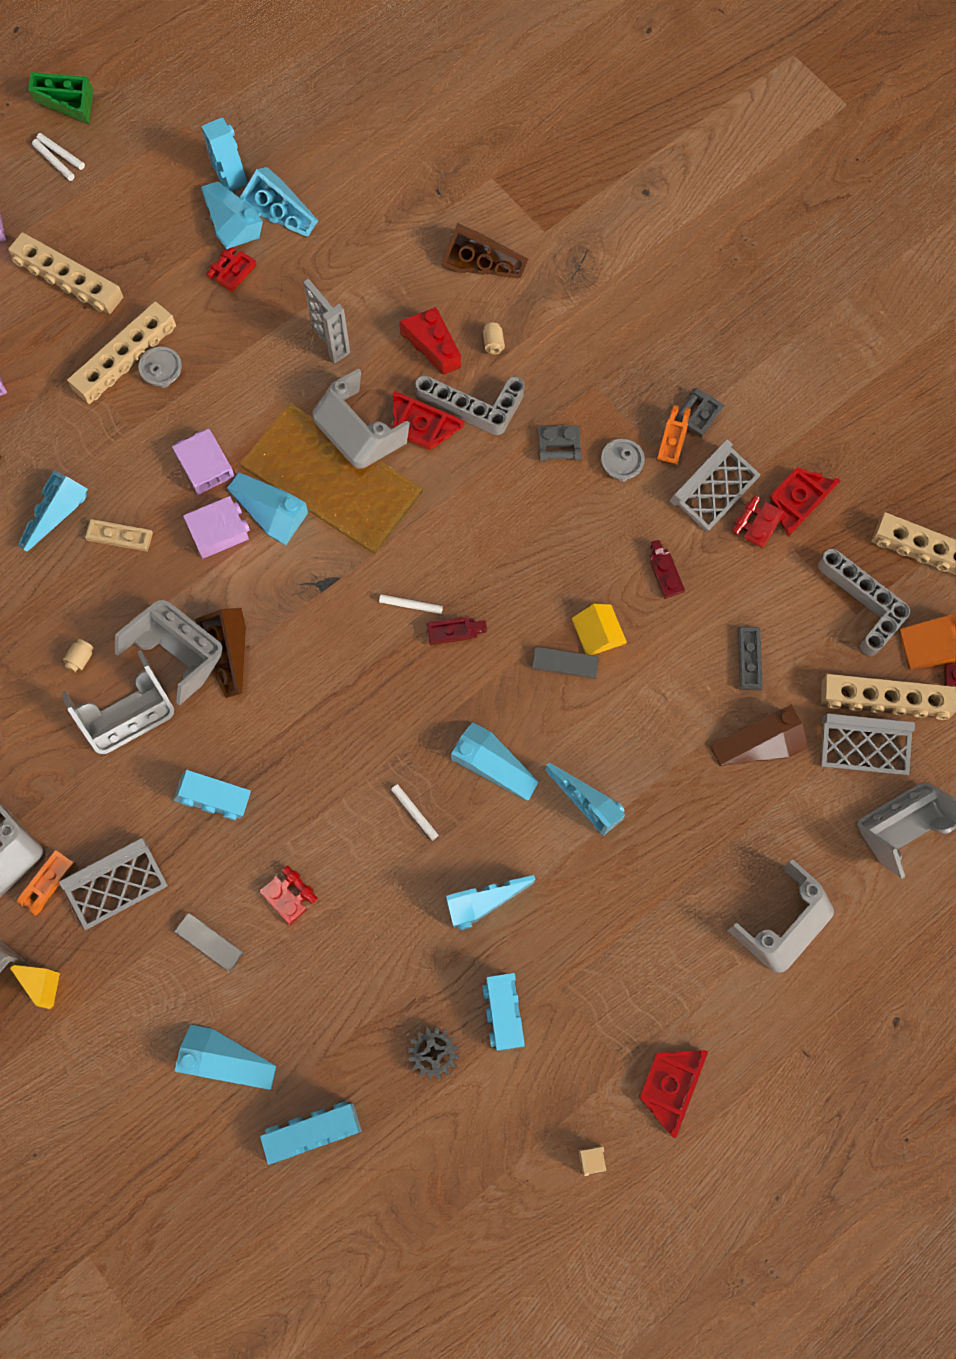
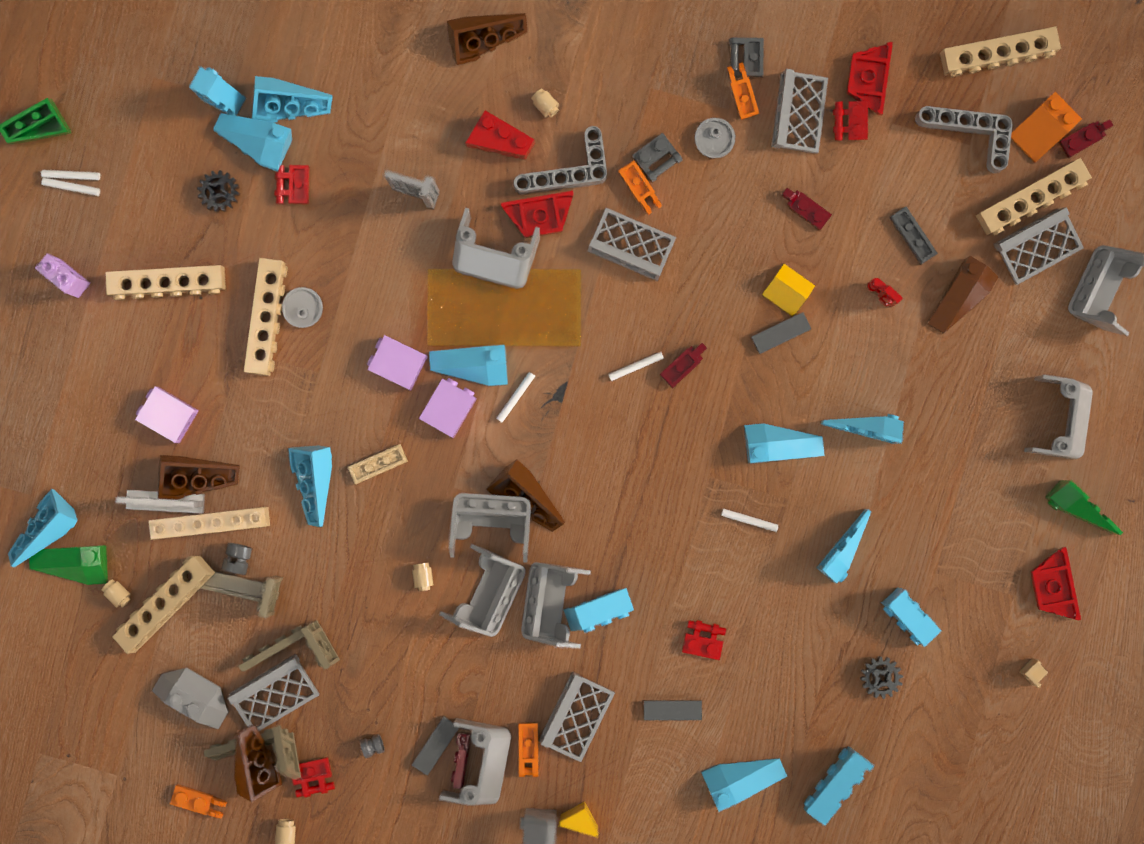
camera: 30 degrees left, 15 degrees up
none -> black gear [197,170,240,213]
none -> white bar [496,372,535,422]
none -> light grey windscreen [521,562,591,648]
none -> light grey fence [588,208,676,281]
none -> orange hinge [618,160,662,215]
none -> red plate [867,278,903,307]
none -> green wedge [1045,480,1123,535]

